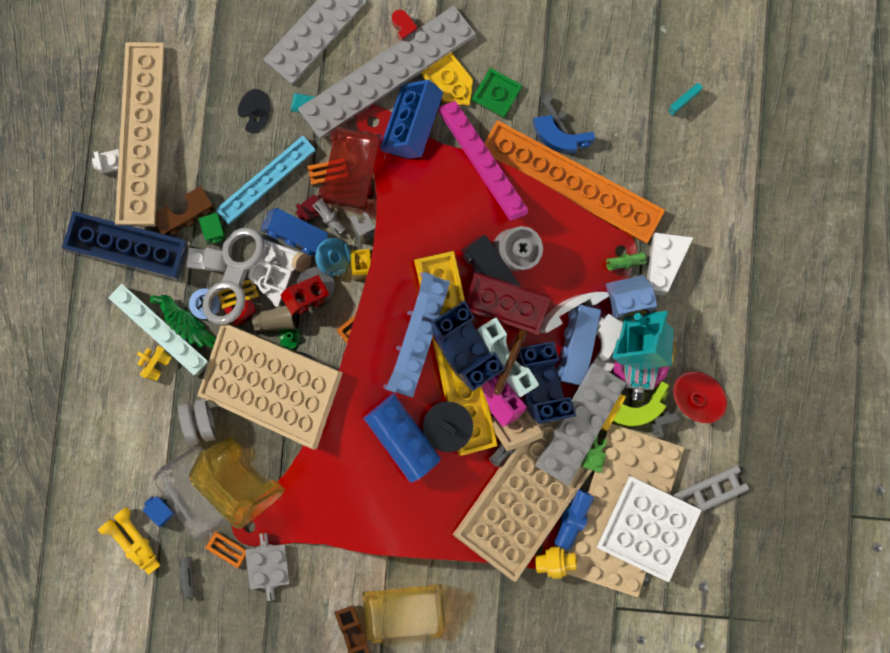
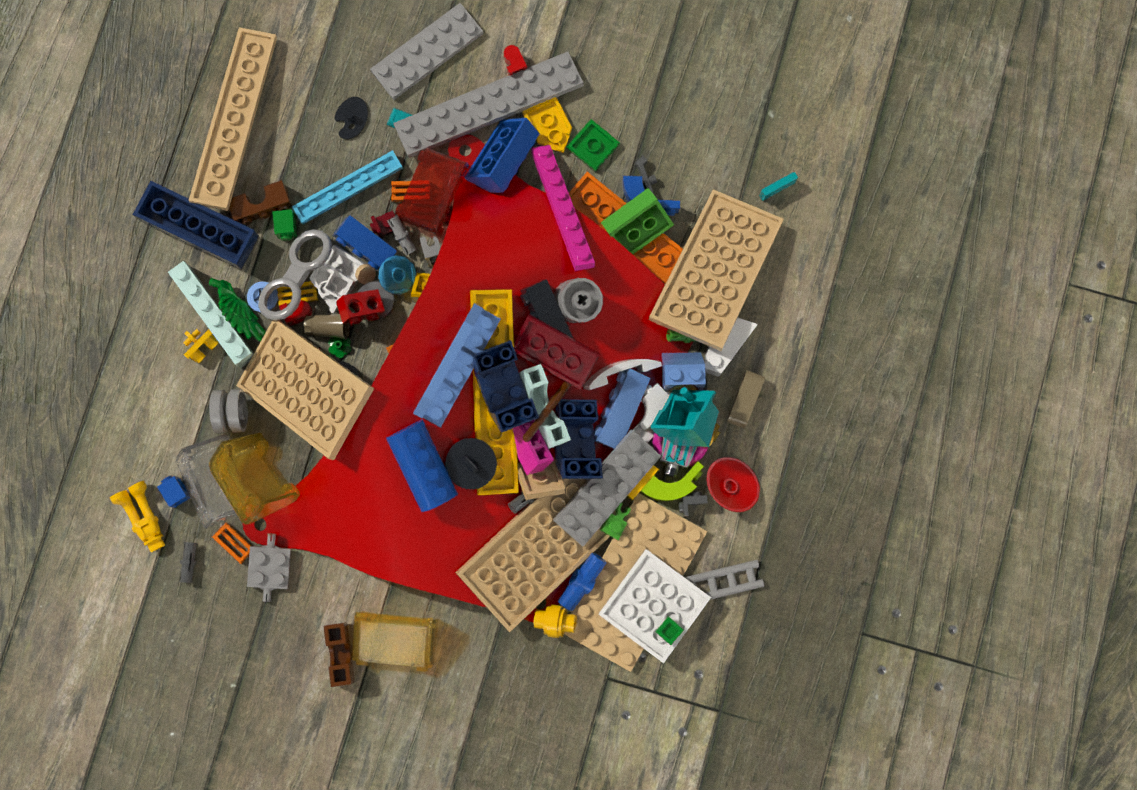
camera: 15 degrees right, 0 degrees up
white bracket [92,149,119,174] -> none
white slope [186,248,227,272] -> none
none -> bright green slope [601,188,674,254]
none -> tan plate [649,189,784,351]
none -> green plate [655,616,684,645]
none -> dark tan beam [726,370,765,429]

